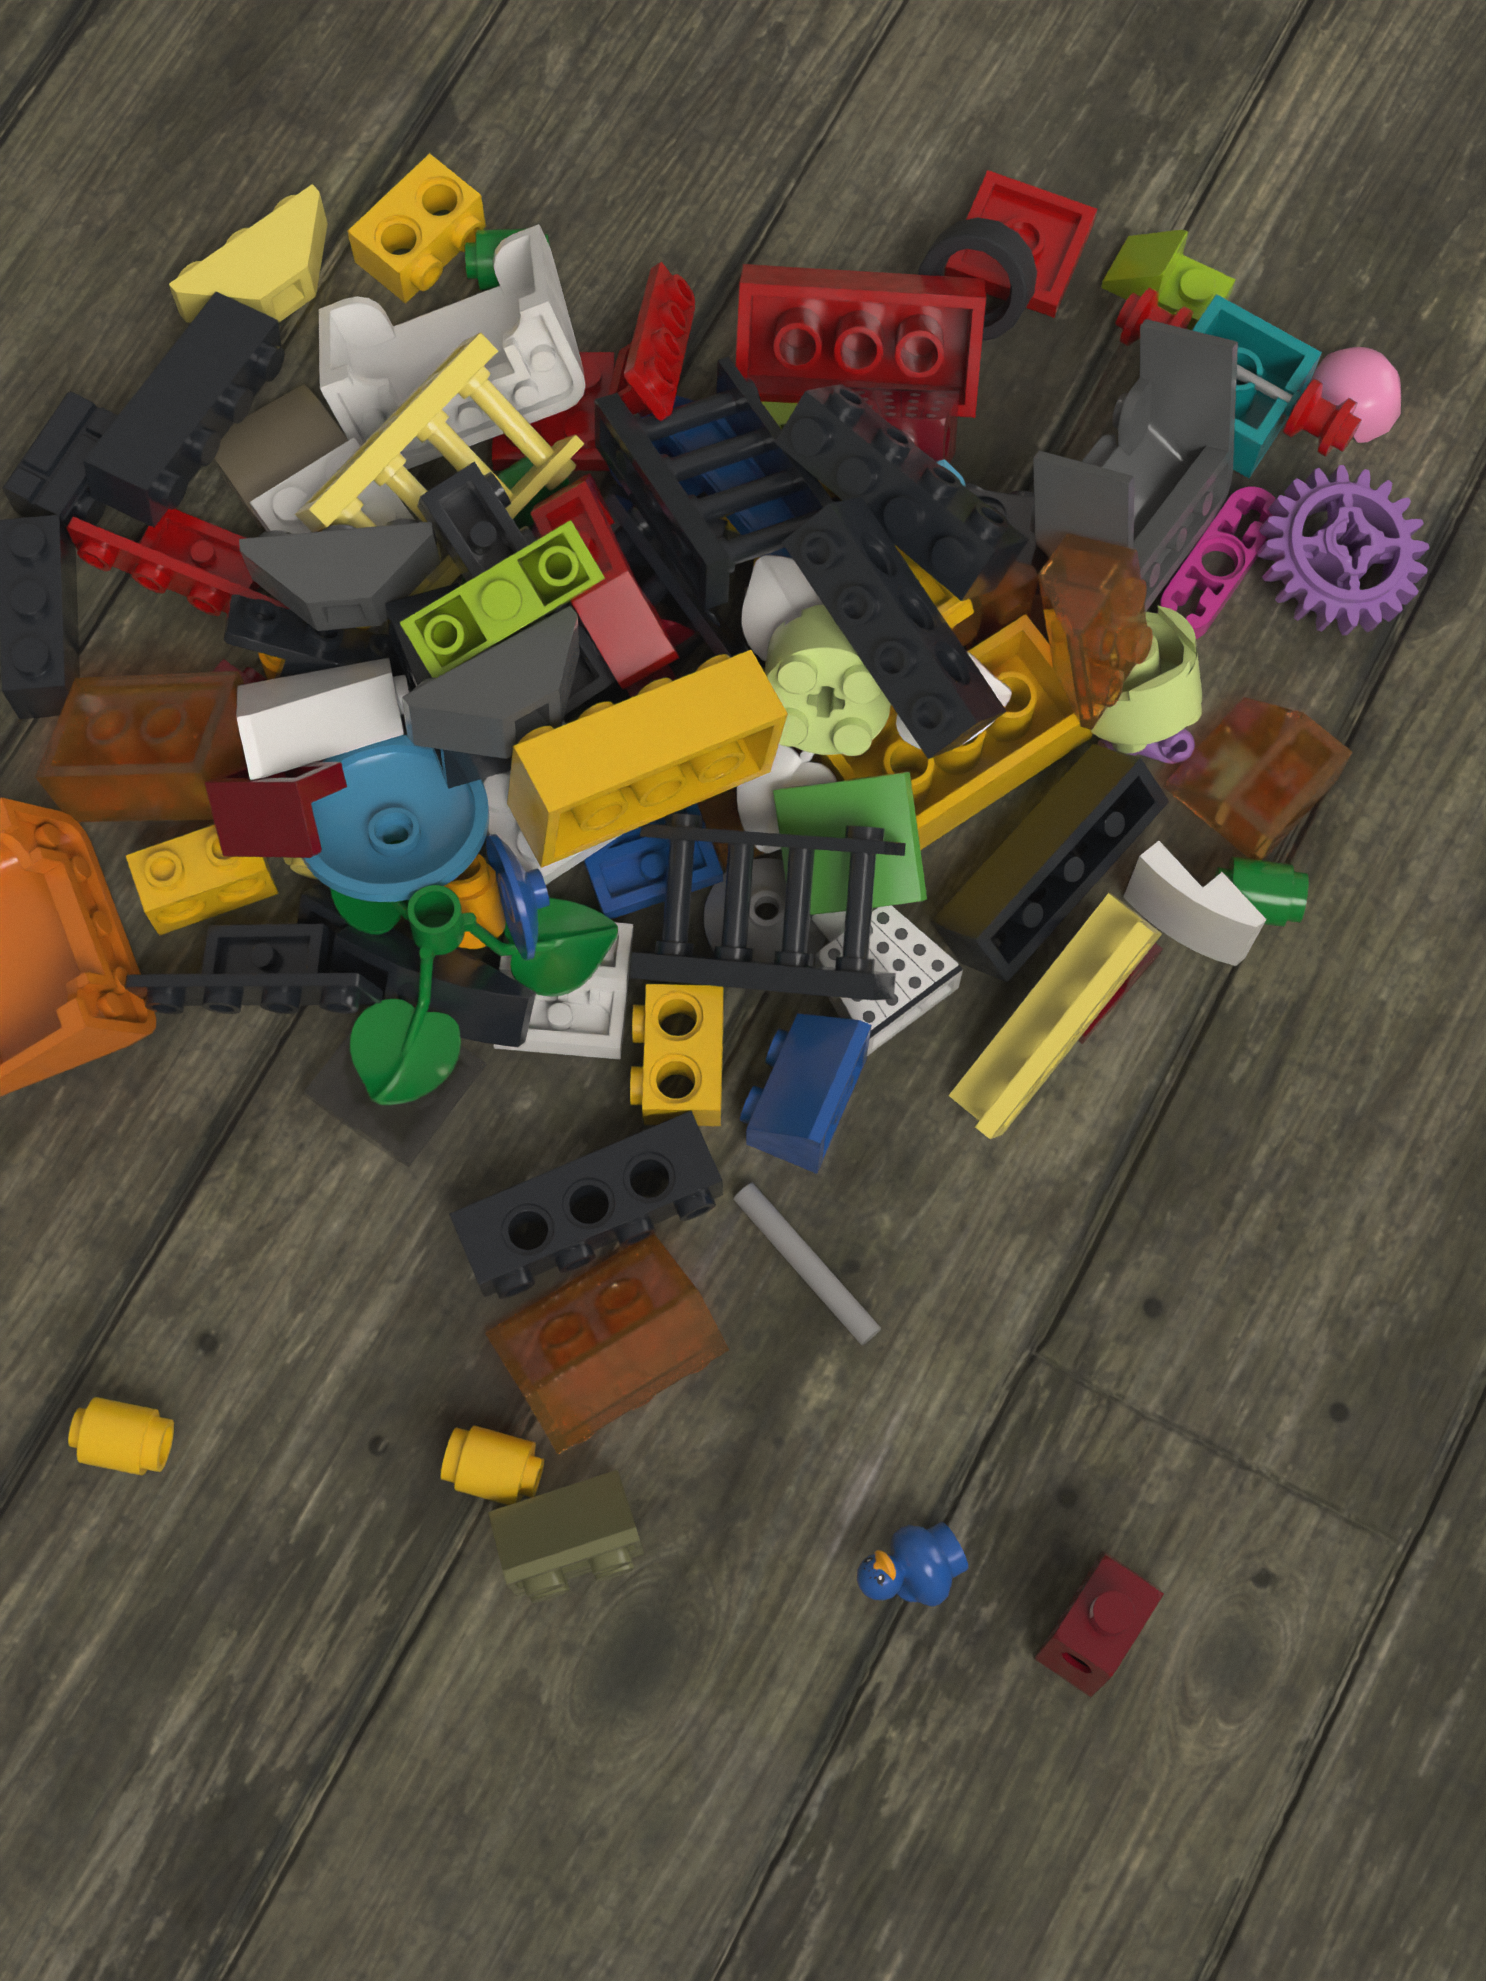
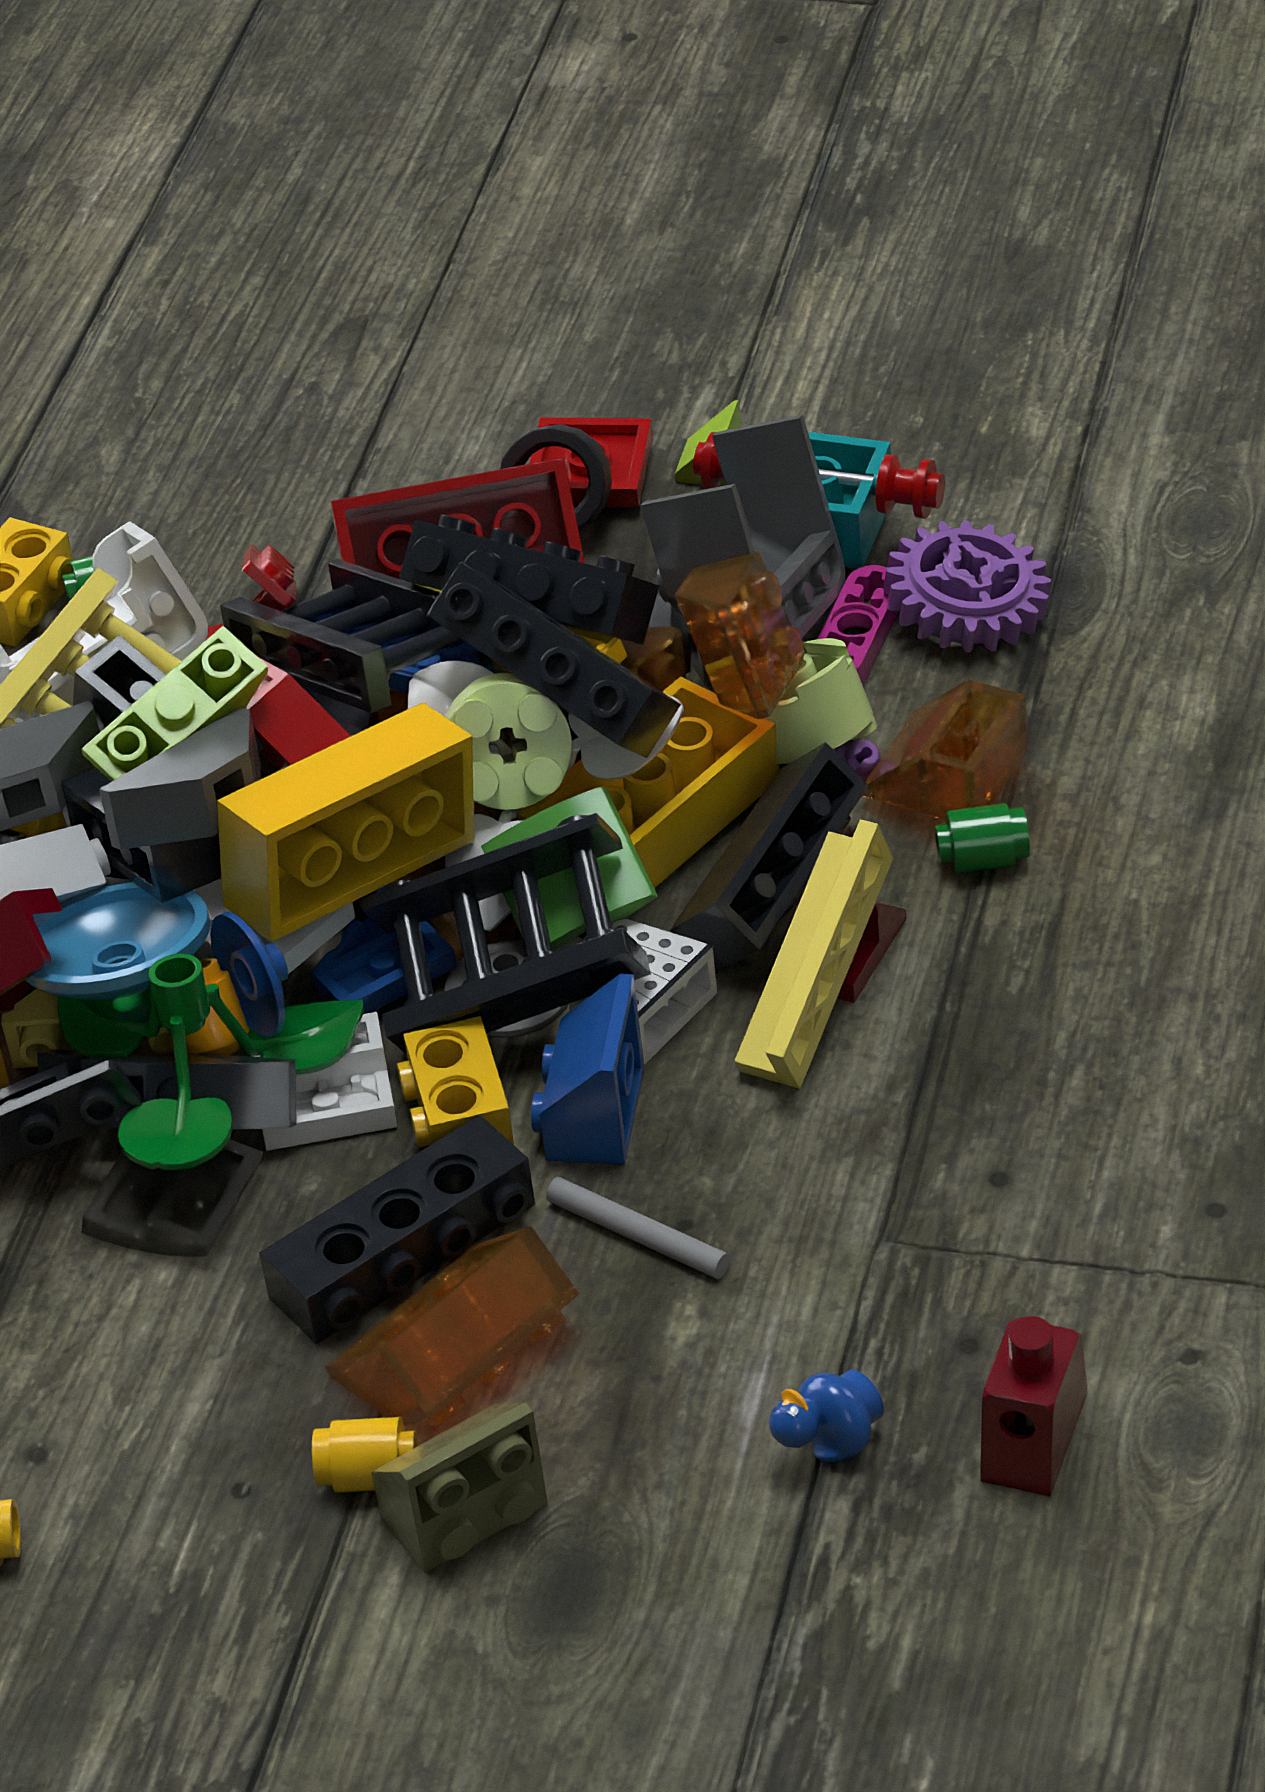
camera: 10 degrees left, 30 degrees down
white slope [1123,841,1266,966] -> none
bright pink hair [1311,347,1401,443] -> none

